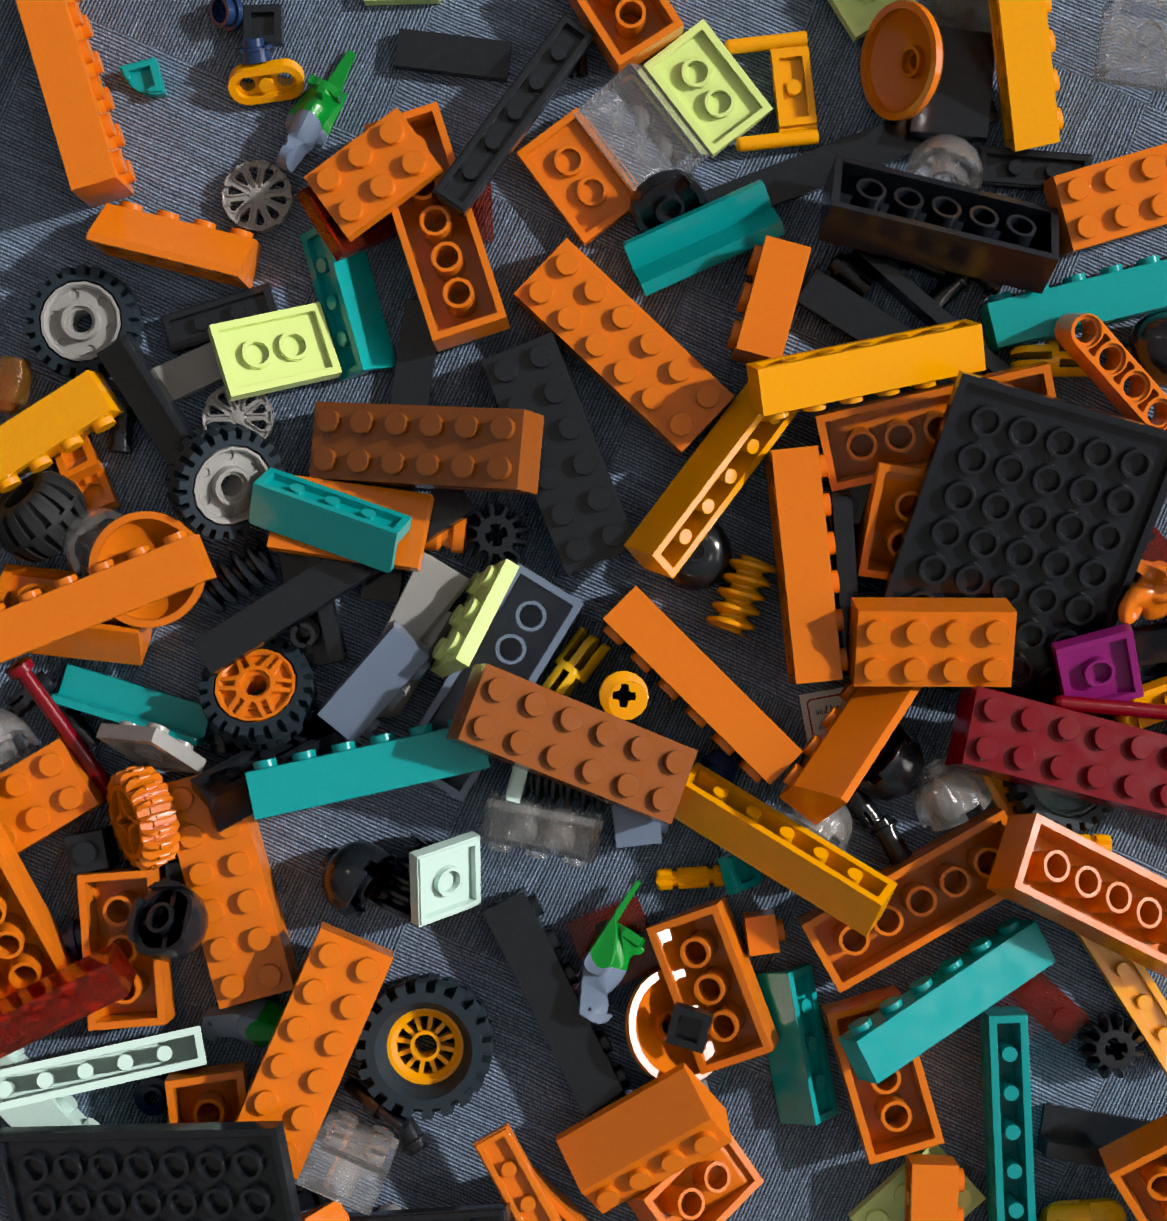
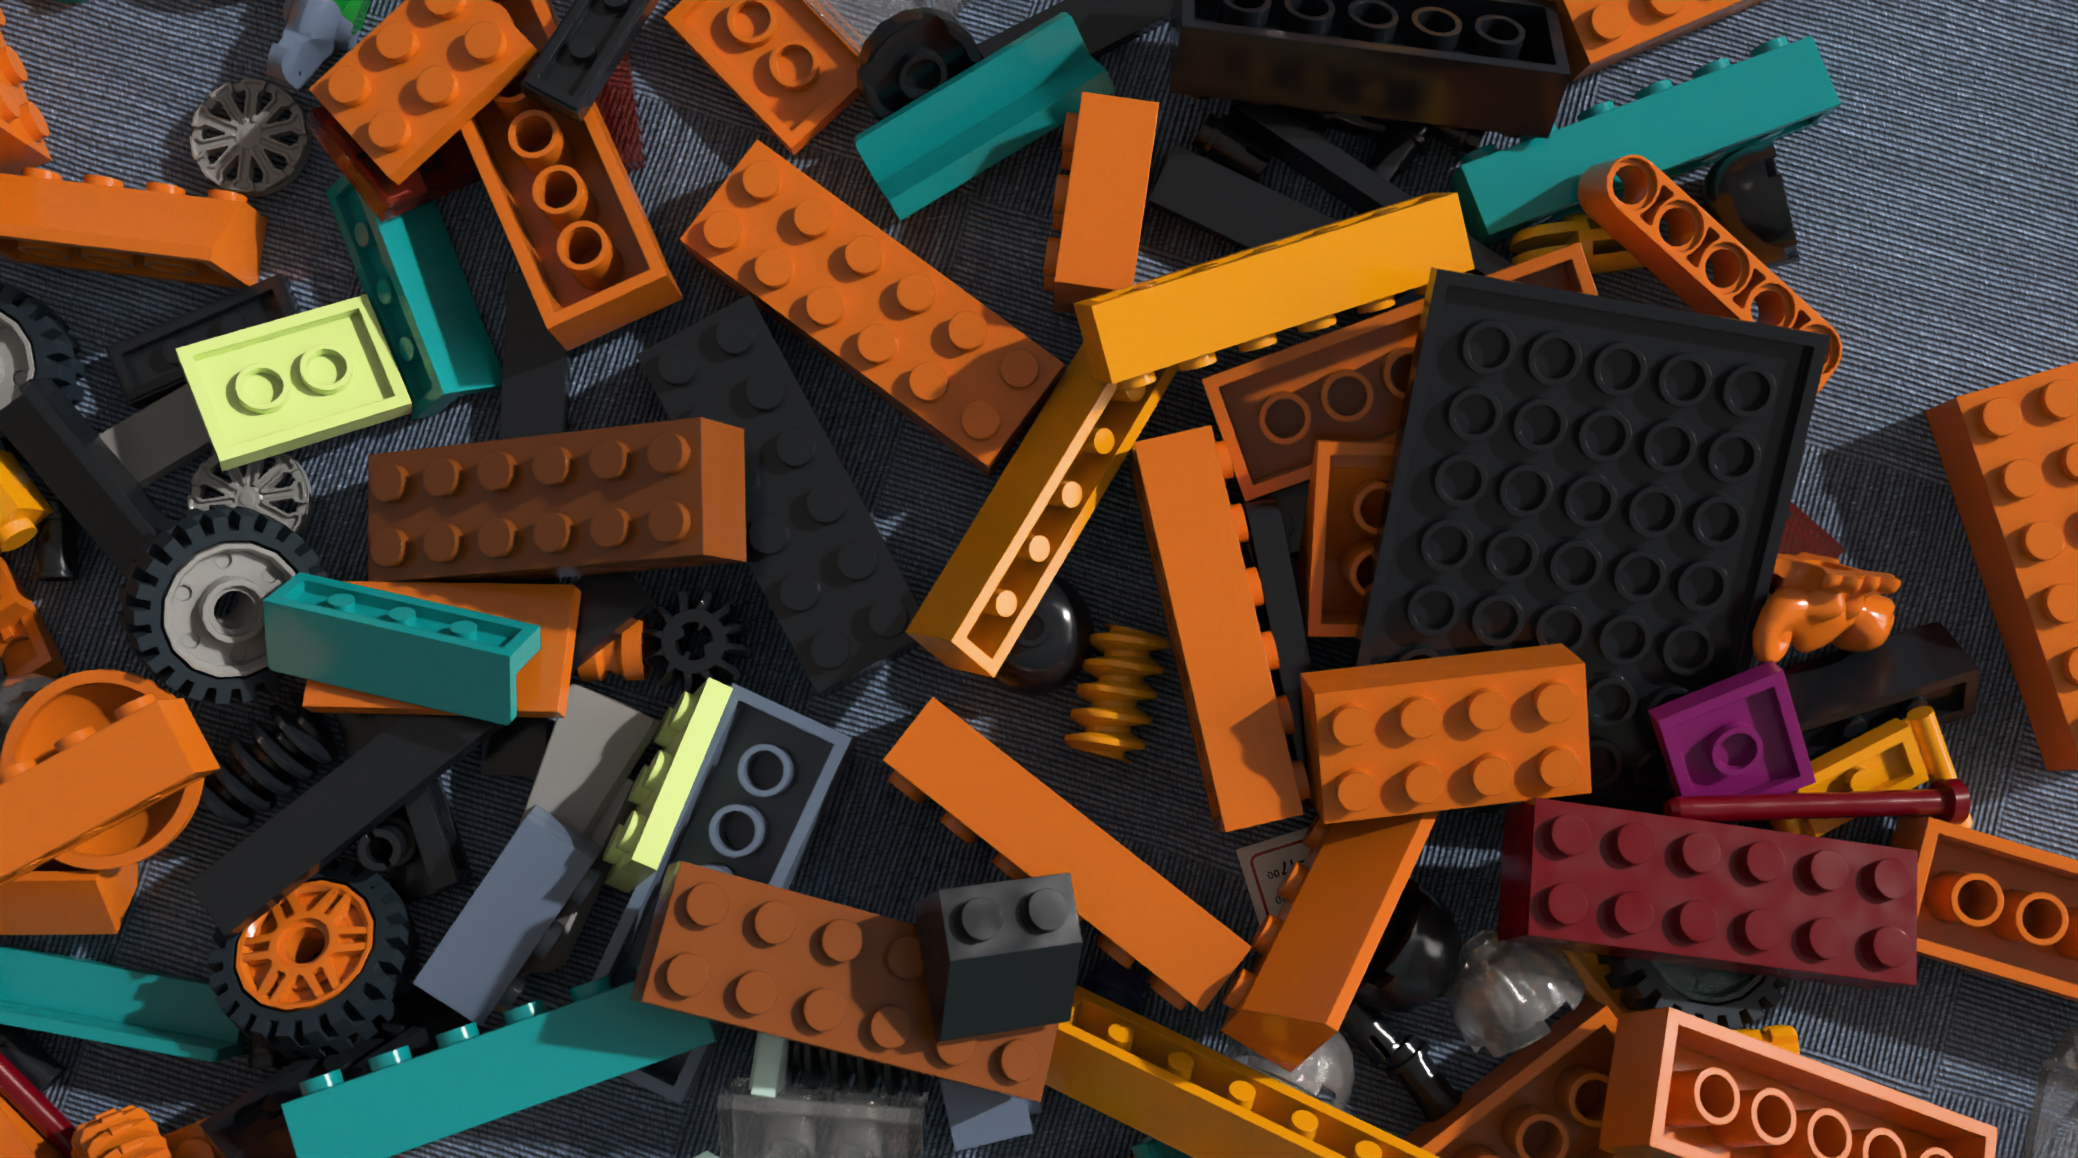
camera: 10 degrees left, 5 degrees down
light grey plate [96,720,206,774] -> none
yellow arm [542,626,611,697] -> none
light orange piece [598,670,649,720] -> none
none -> black slope [914,872,1082,1043]

